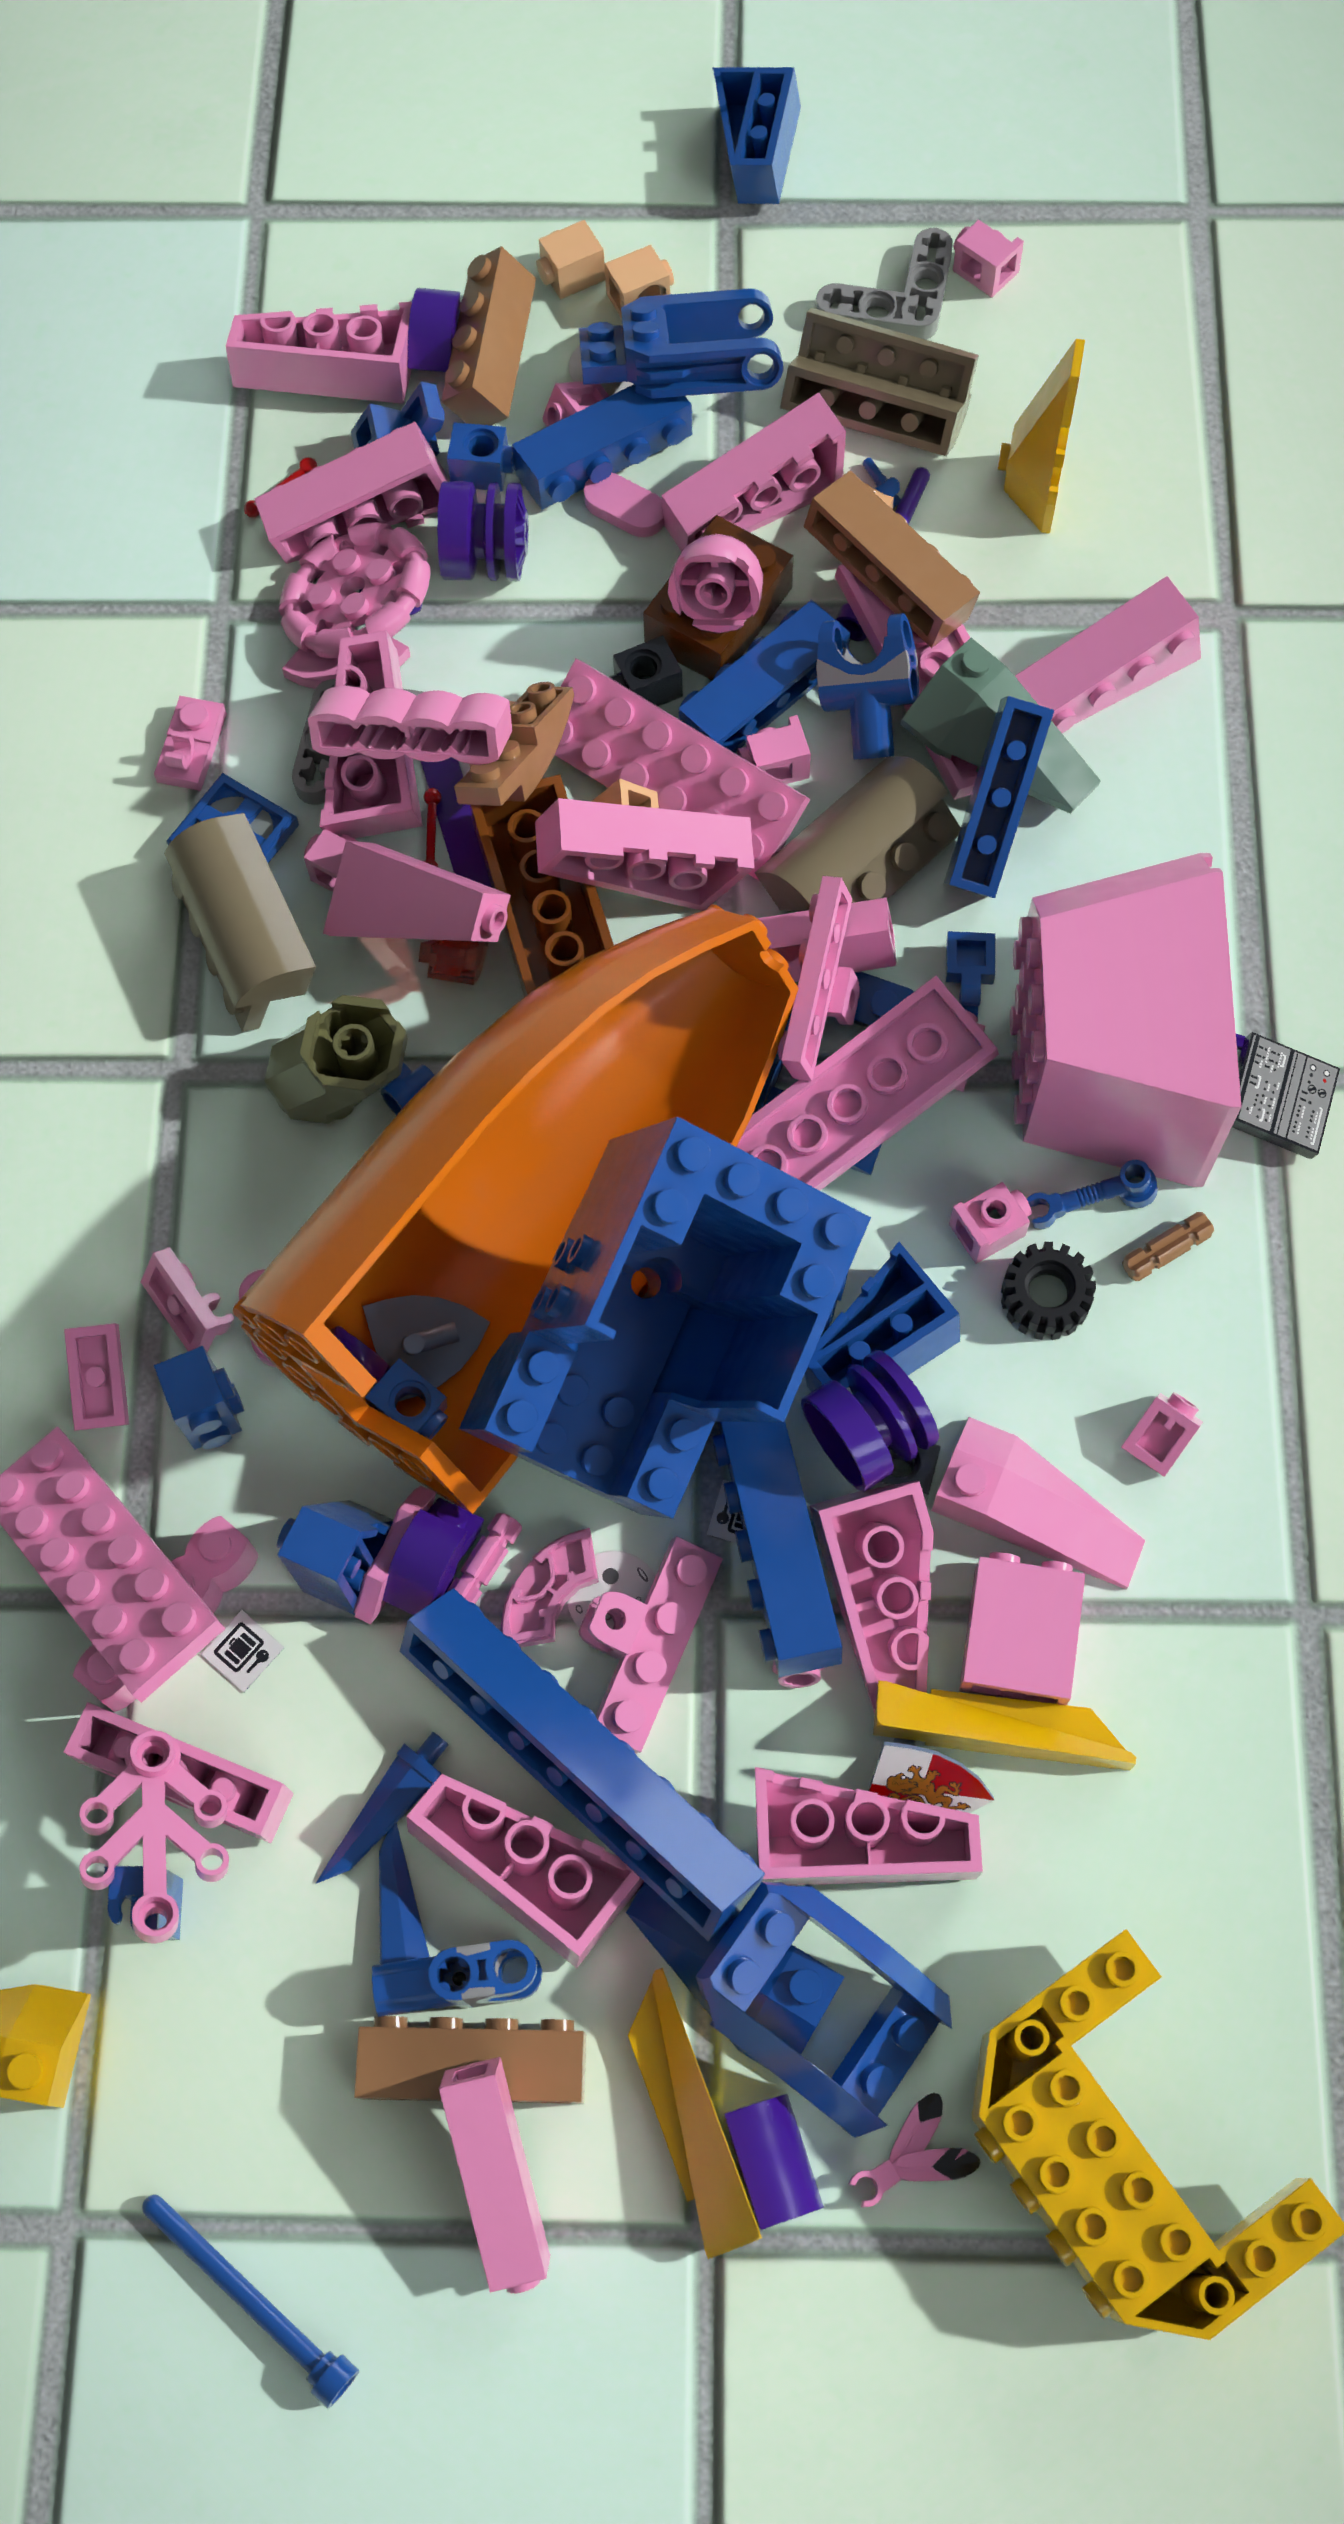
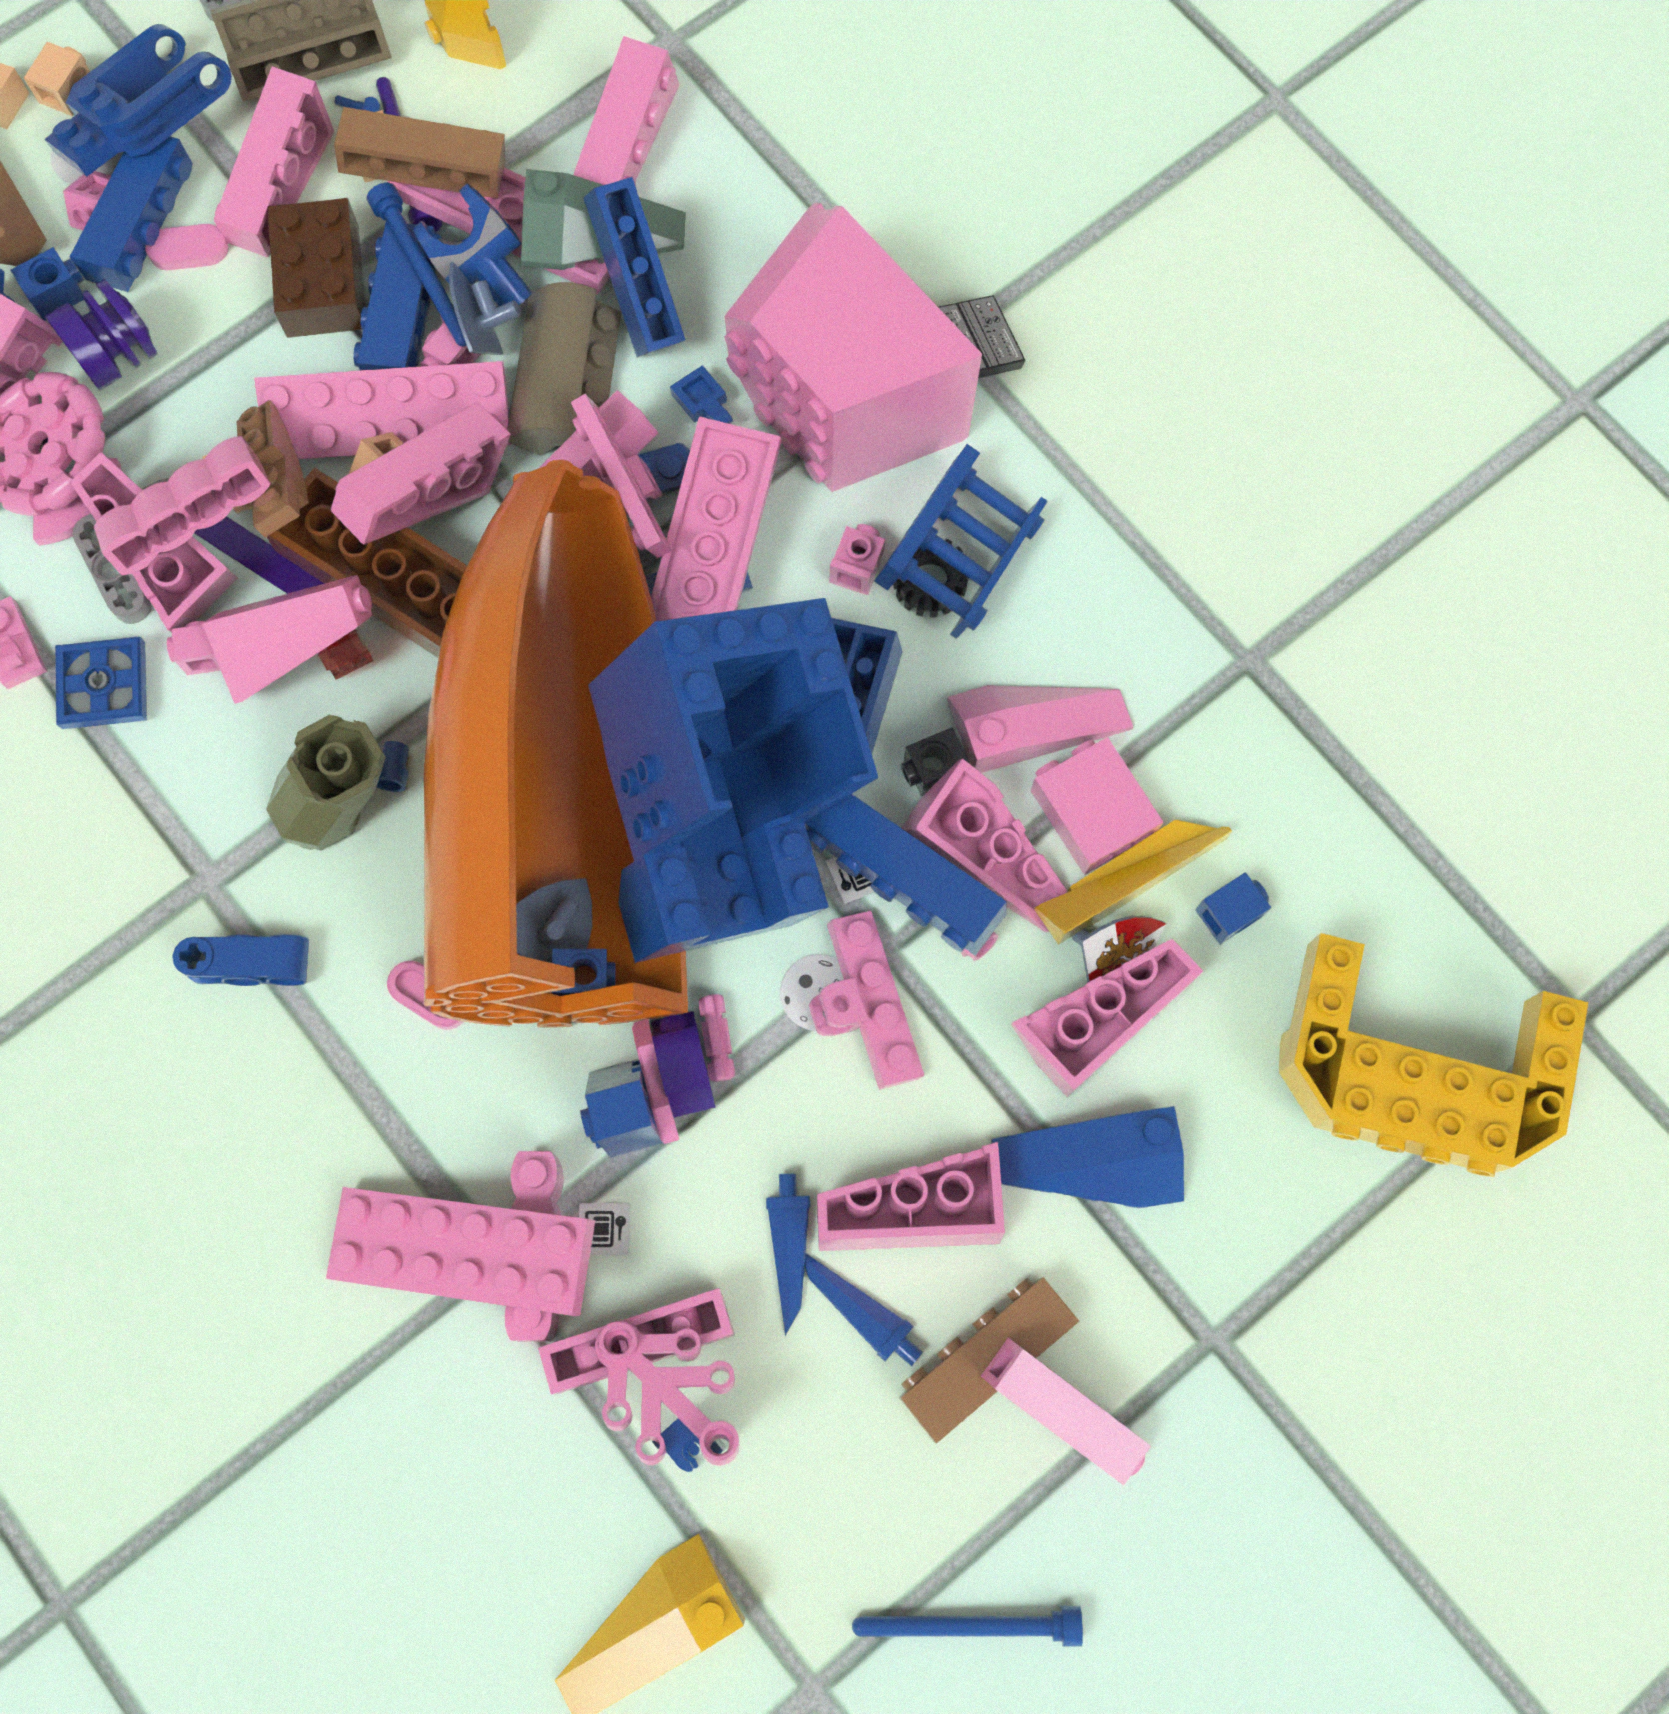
camera: 45 degrees left, 5 degrees up
bright pink plate [64,1323,129,1431] -> none
bright pink plate [141,1247,235,1352] -> none
blue brick [154,1346,245,1450] -> none
dark tan brick [164,813,316,1032] -> none
blue connector [372,1940,543,2017] -> none
blue brick [400,1588,765,1942] -> none
red hinge [423,788,442,867] -> none
bright pink tile [501,1528,599,1648] -> none
black brick [609,635,683,707] -> none
yellow wedge [628,1967,762,2259] -> none
bright pink cylinder [668,534,763,633] -> none
blue wedge [696,1882,952,2138] -> none
dark purple brick [724,2094,824,2230] -> none
dark purple wheel [801,1350,940,1492] -> none
bright pink piece [848,2093,981,2208] -> none
blue brick [1027,1160,1158,1229] -> none
bright pink bracket [1121,1392,1203,1477] -> none
medium nougat axle [1122,1212,1214,1281] -> none
none -> blue piece [172,934,309,986]
none -> blue piece [366,182,467,347]
none -> sand blue shield [449,261,521,355]
none -> blue fence [874,444,1048,639]
none -> blue brick [1195,872,1272,945]

